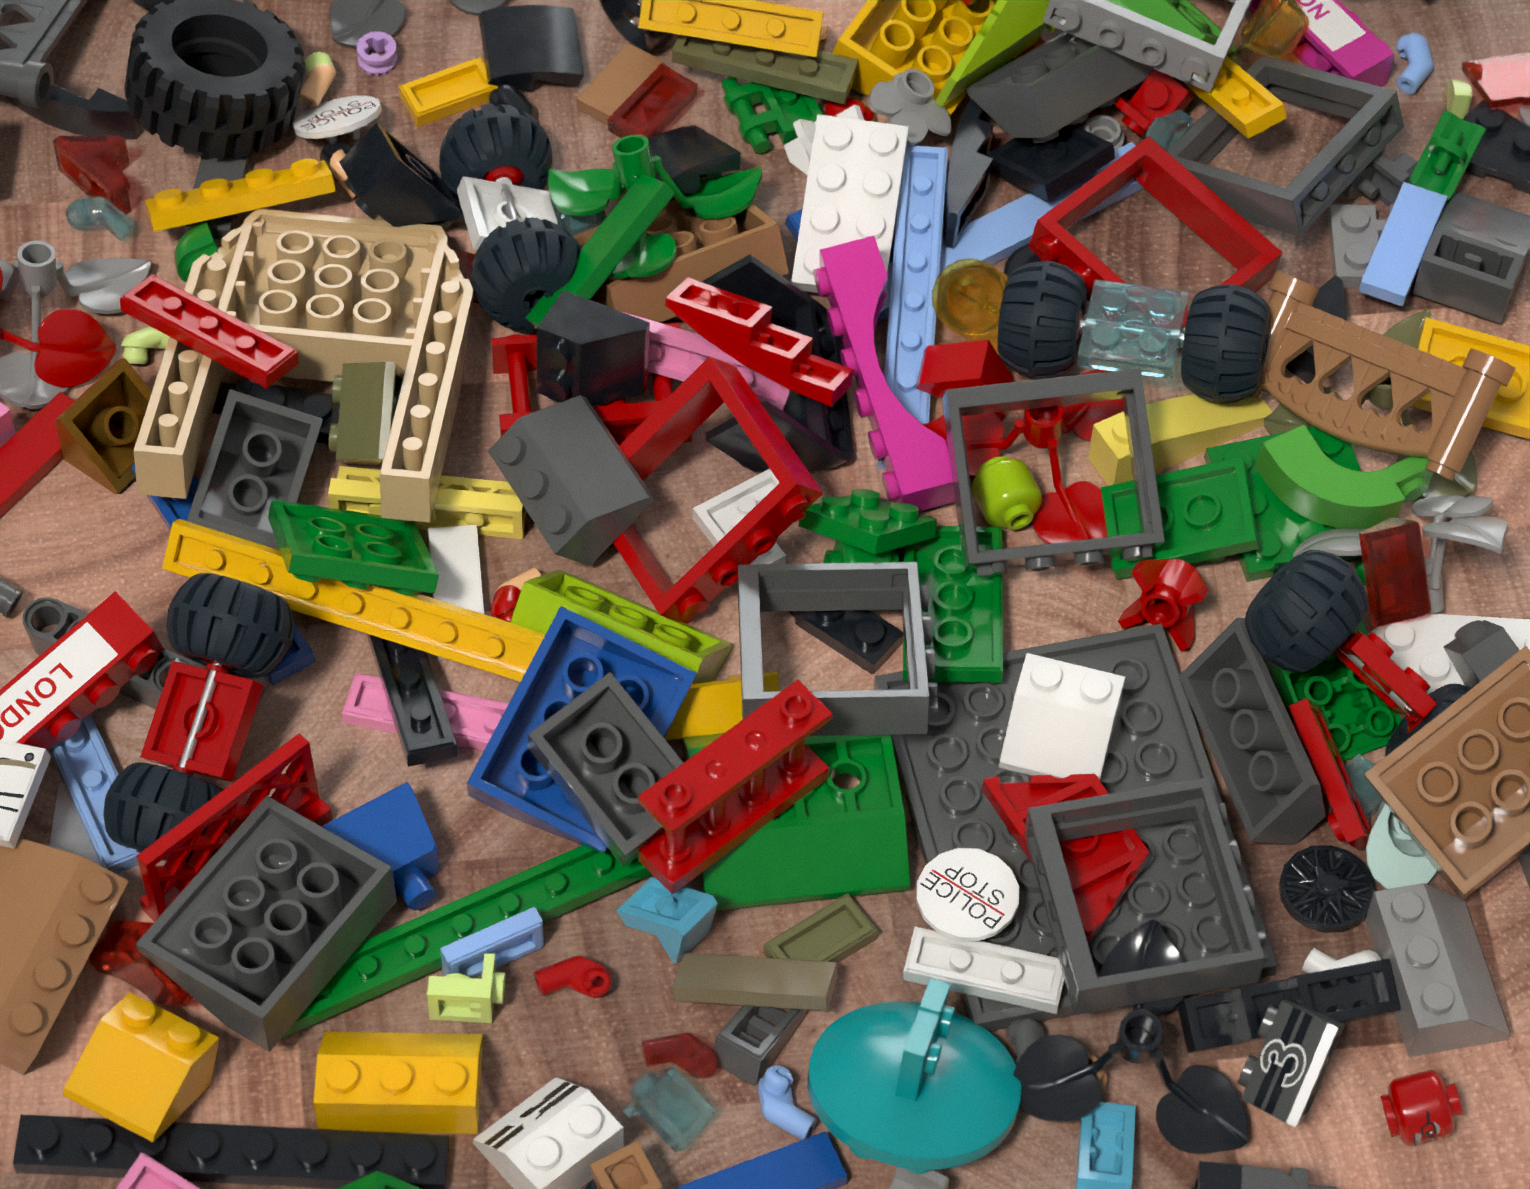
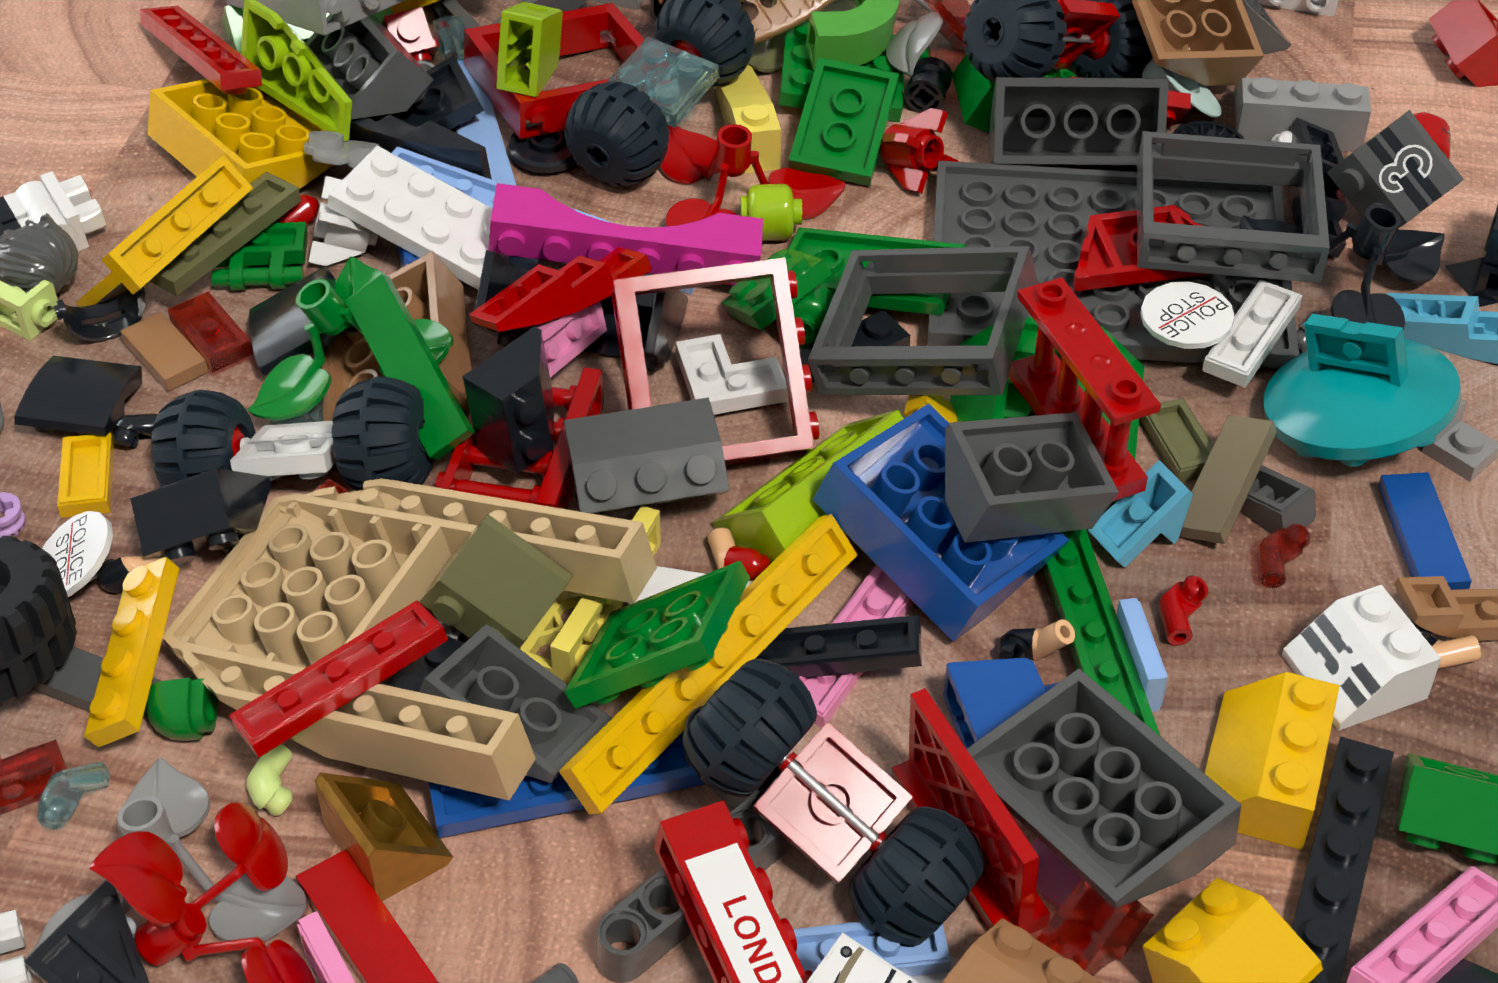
camera: 70 degrees left, 10 degrees down
yellowish green bracket [427,953,506,1023] -> none
clear light blue bracket [622,1066,717,1152] -> none
light blue arm [757,1065,818,1140] -> none
red slope [916,340,1013,421] -> none
clear yellow piece [932,258,1009,351] -> none
dark grey window [942,368,1165,577] -> none
white slope [999,653,1125,780] -> none
none -> lime torso [496,2,563,97]
none -> arm [997,619,1075,660]

